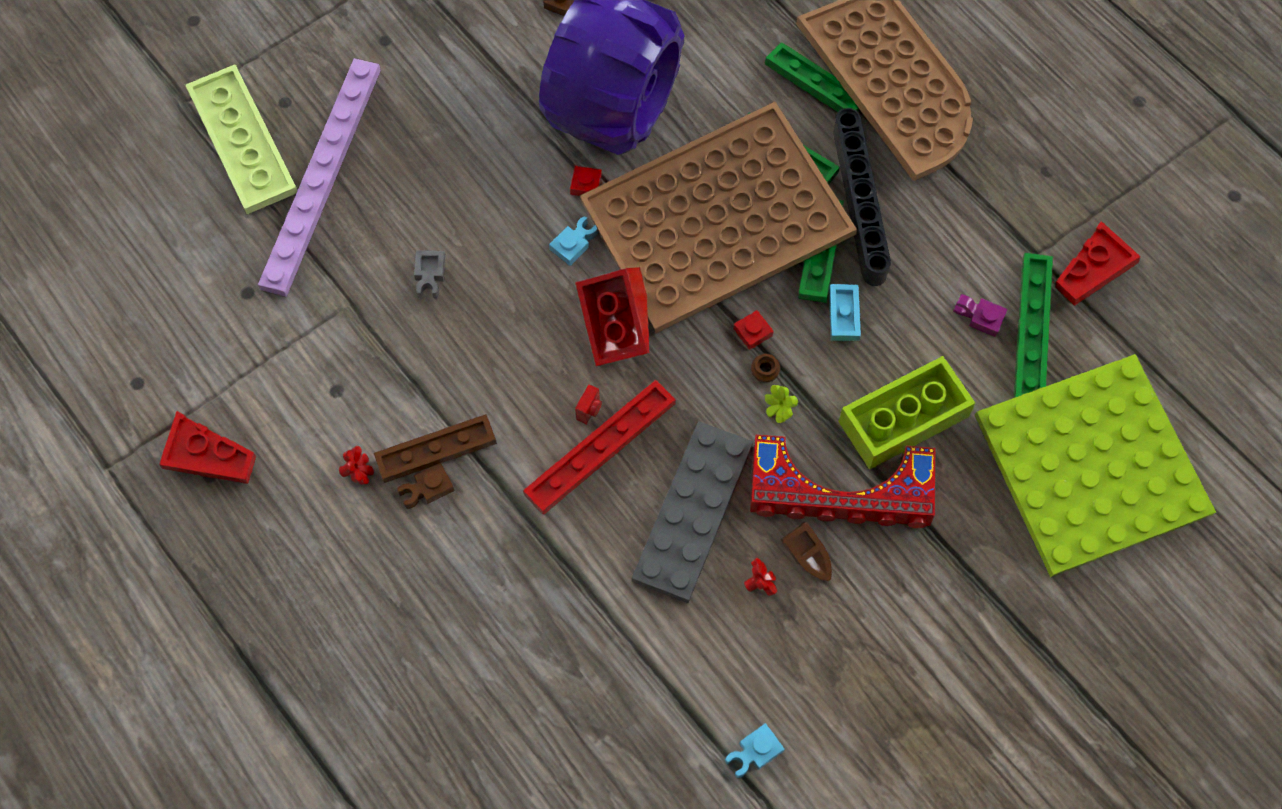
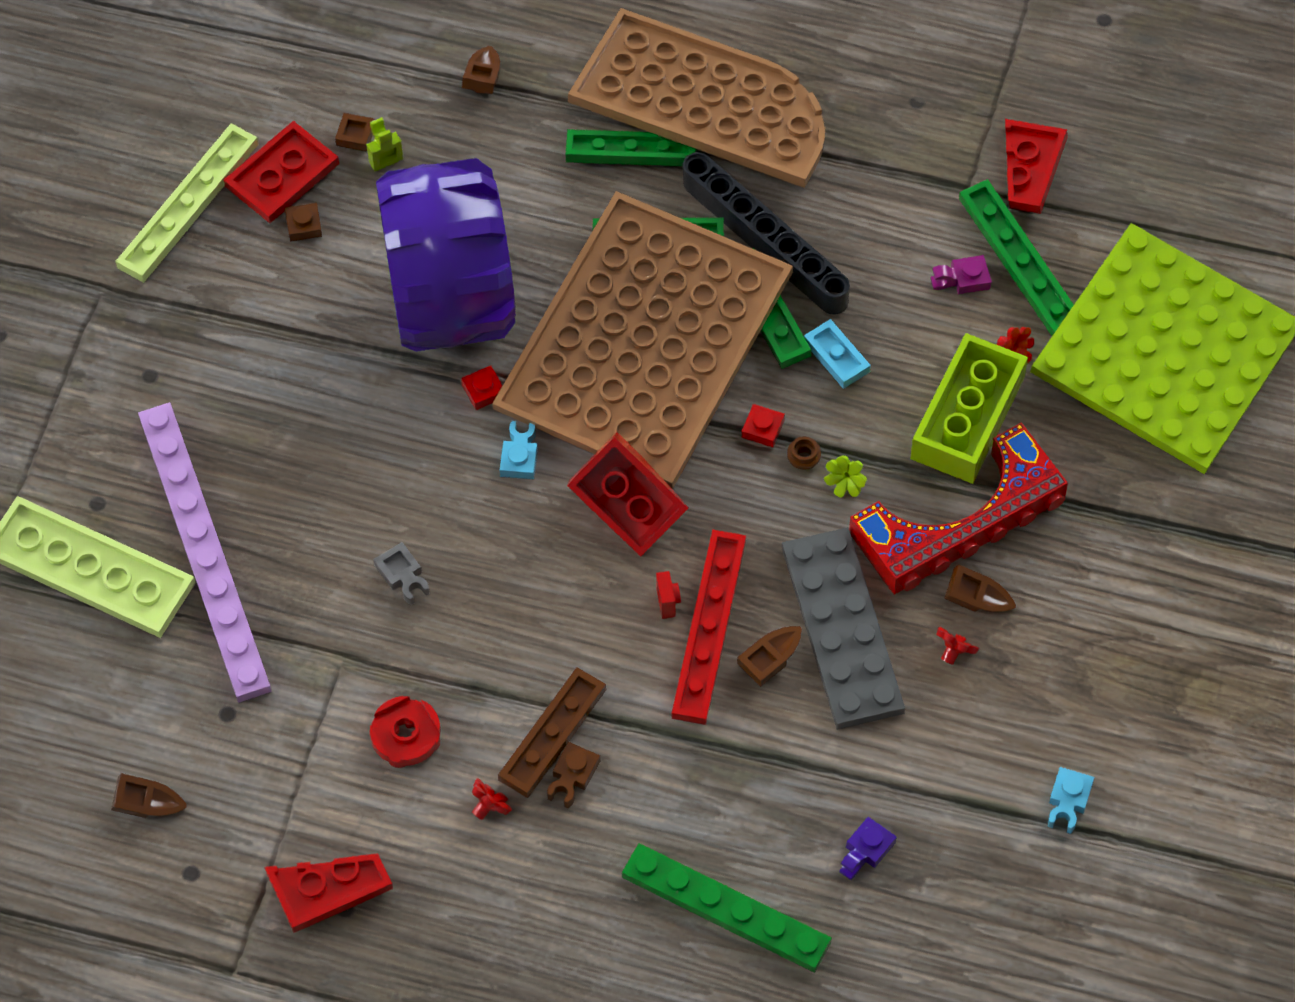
camera: 35 degrees left, 5 degrees down
none -> reddish brown plate [111,773,187,818]
none -> red plate [369,696,441,768]
none -> green plate [622,843,832,973]
none -> reddish brown plate [737,626,802,687]
none -> dark purple plate [839,817,897,880]
none -> red plant [997,327,1035,364]

